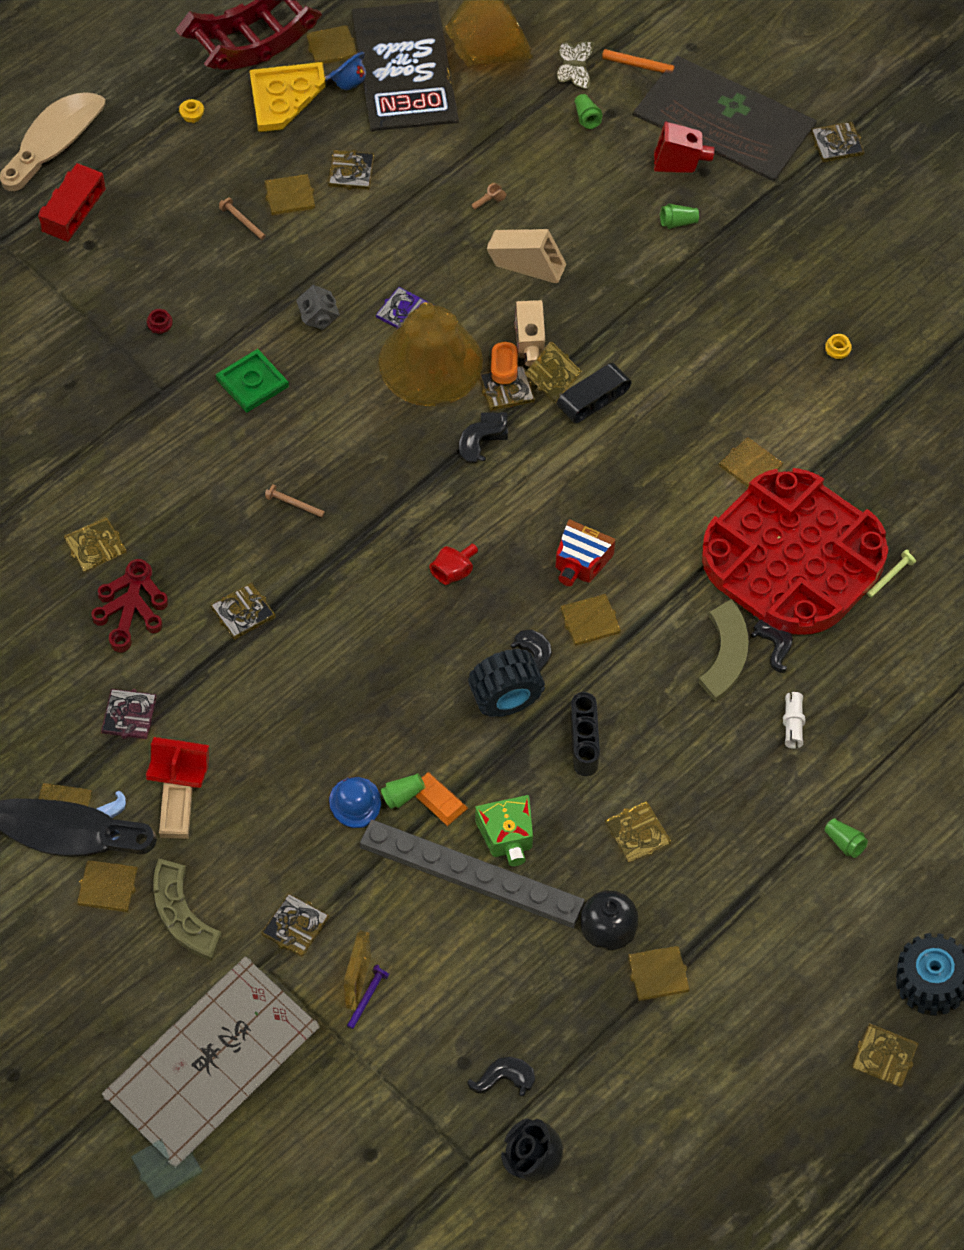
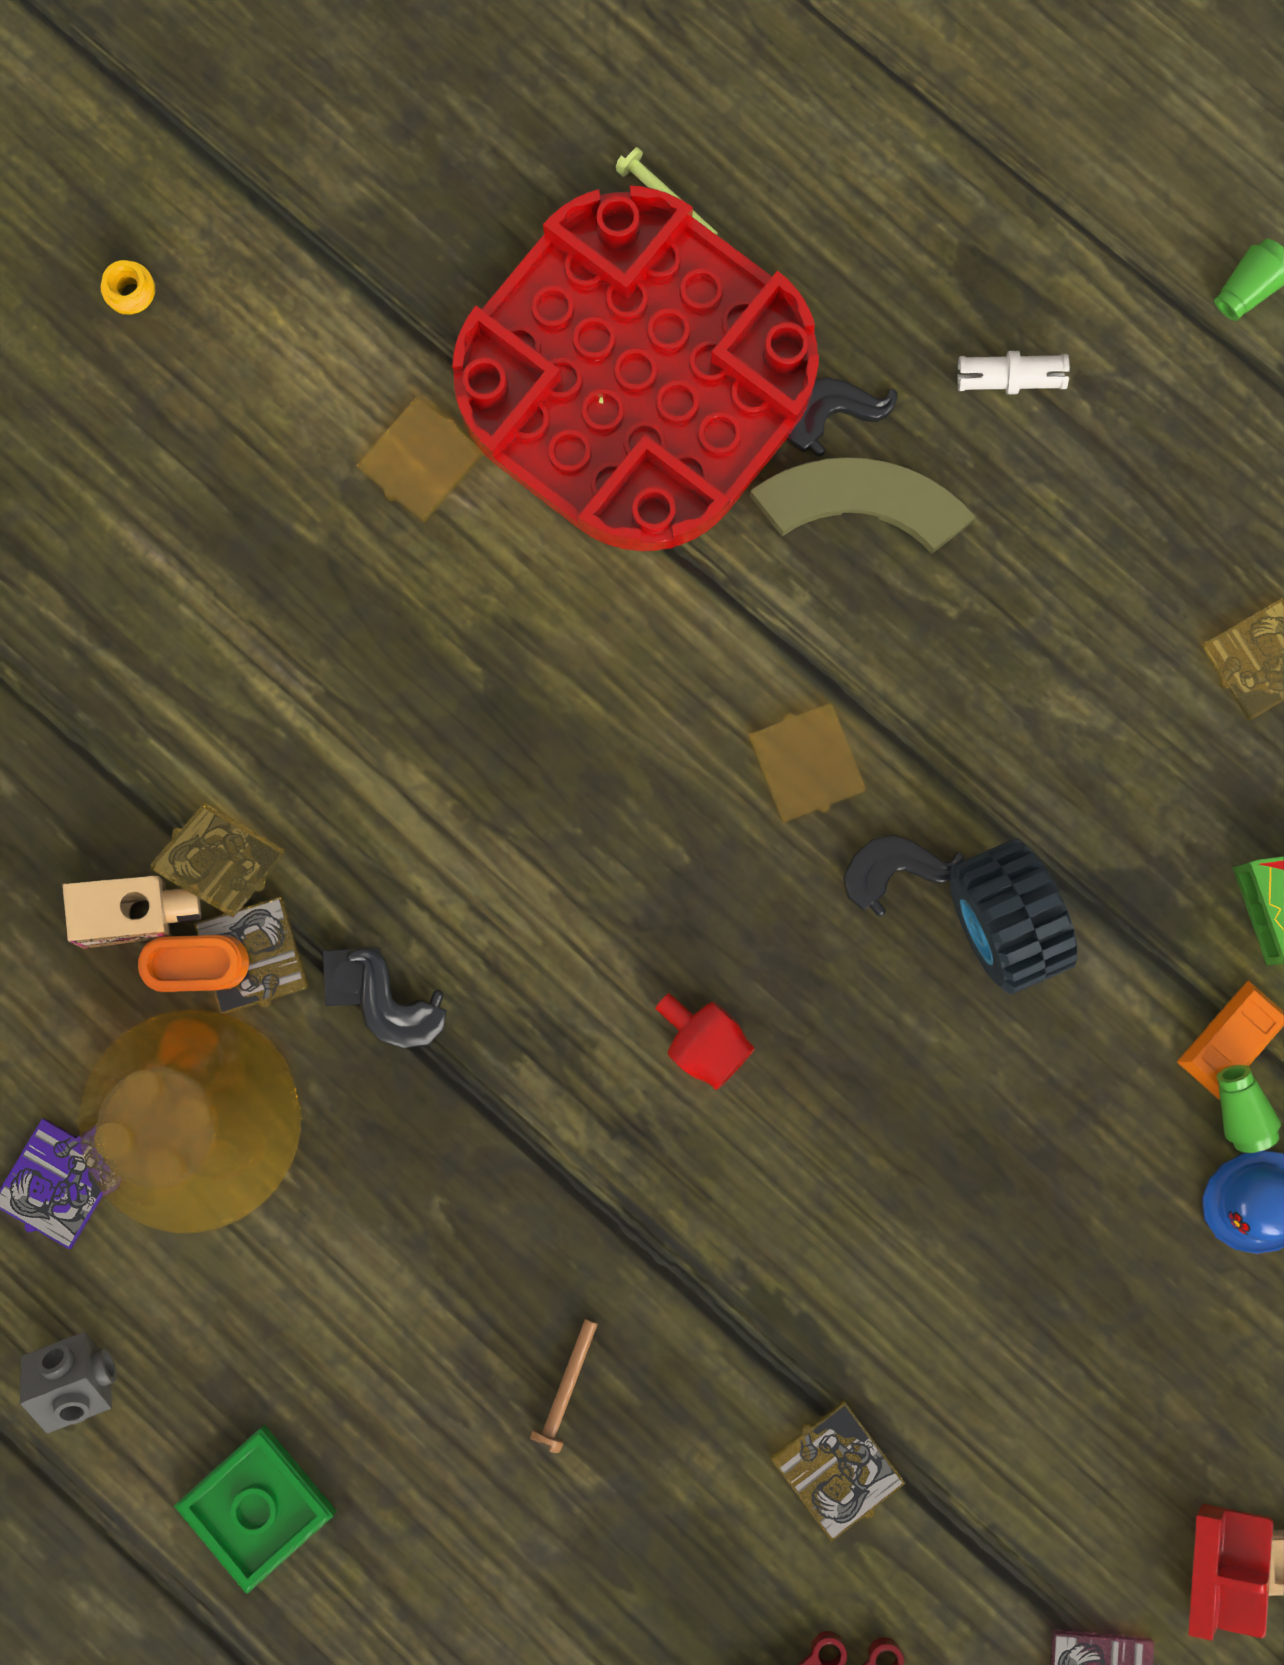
camera: 90 degrees left, 25 degrees up
torso [555,519,616,586] -> none
black beam [556,363,632,423] -> none
black beam [570,692,600,777] -> none

